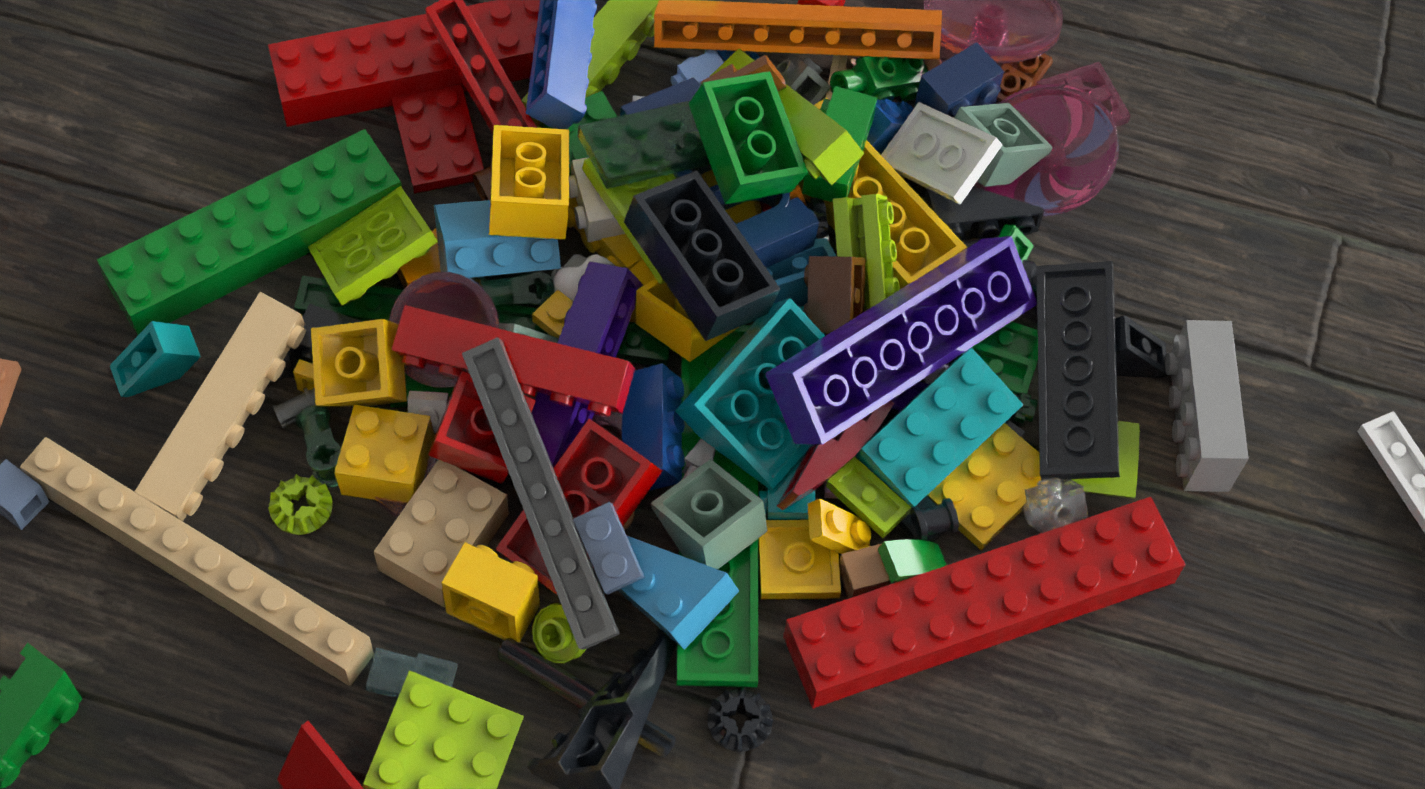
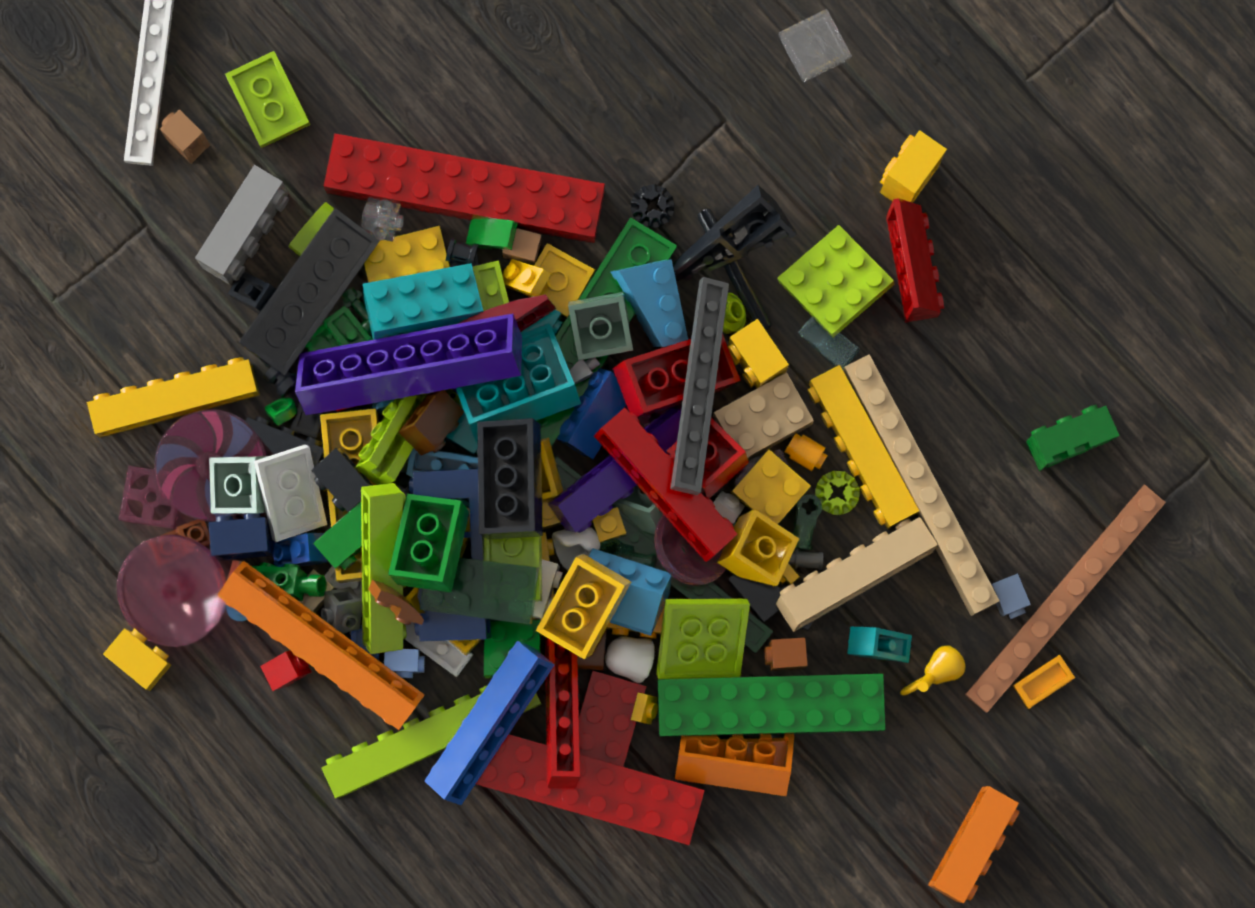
camera: 145 degrees left, 20 degrees up
sand blue plate [573,502,644,594] -> none
none -> yellow brick [87,357,260,438]
none -> medium nougat brick [160,109,210,164]
none -> lime plate [225,51,310,148]
none -> black brick [311,448,373,512]
none -> white hair [605,636,655,683]
none -> yellow plate [631,692,658,724]
none -> orange wedge [675,734,794,796]
none -> dark orange brick [764,638,808,671]
none -> light orange brick [785,433,828,471]
none -> yellow brick [807,365,919,529]
none -> yellow piece [900,646,965,695]

